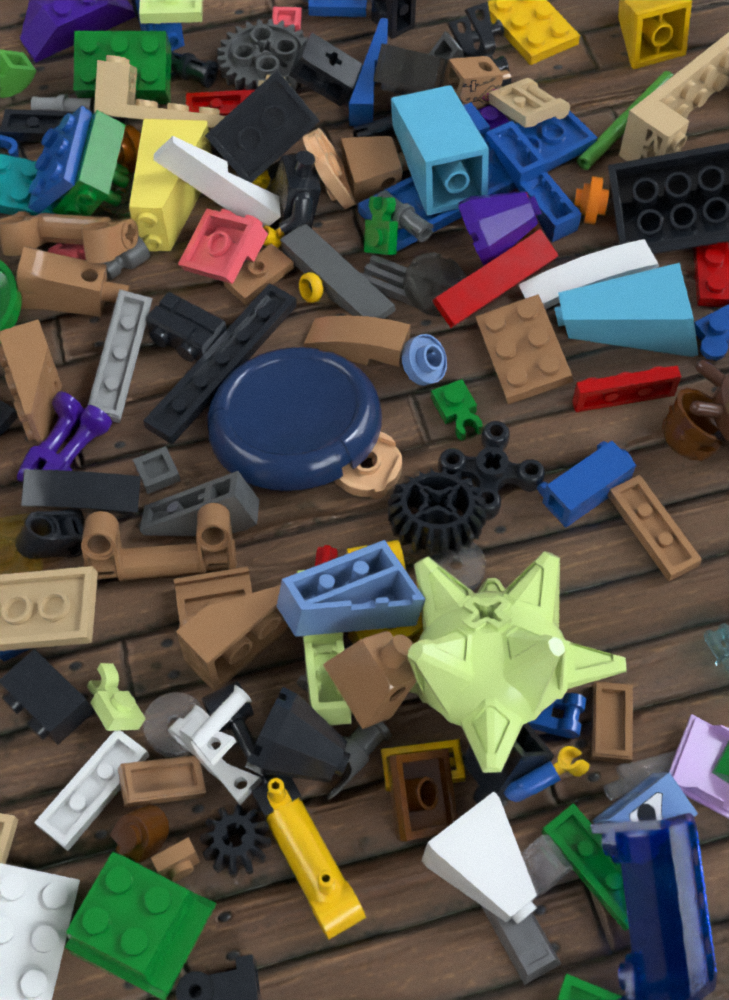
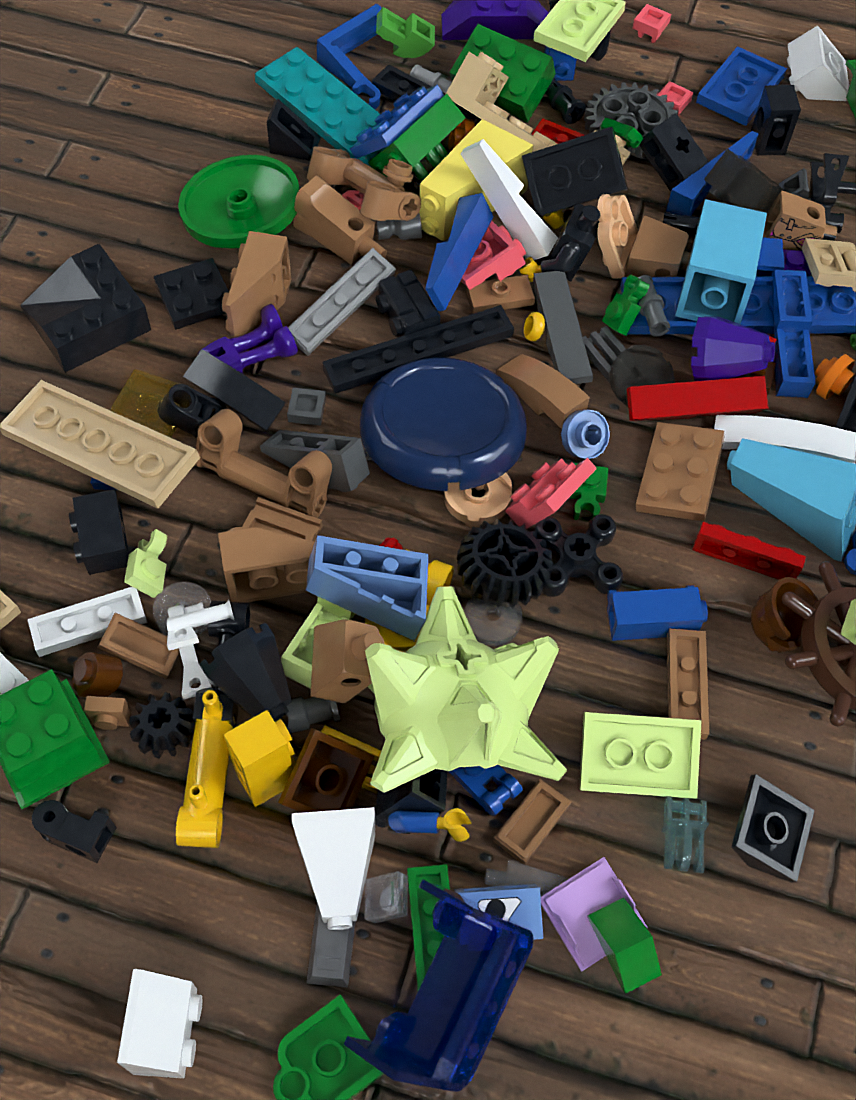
camera: 30 degrees right, 0 degrees up
none -> yellow brick [223,710,296,807]
none -> medium nougat plate [382,159,413,186]
none -> blue slope [425,193,494,311]
none -> coral plate [505,458,597,529]
none -> yellowish green plate [579,712,701,799]
none -> green tile [600,117,643,149]

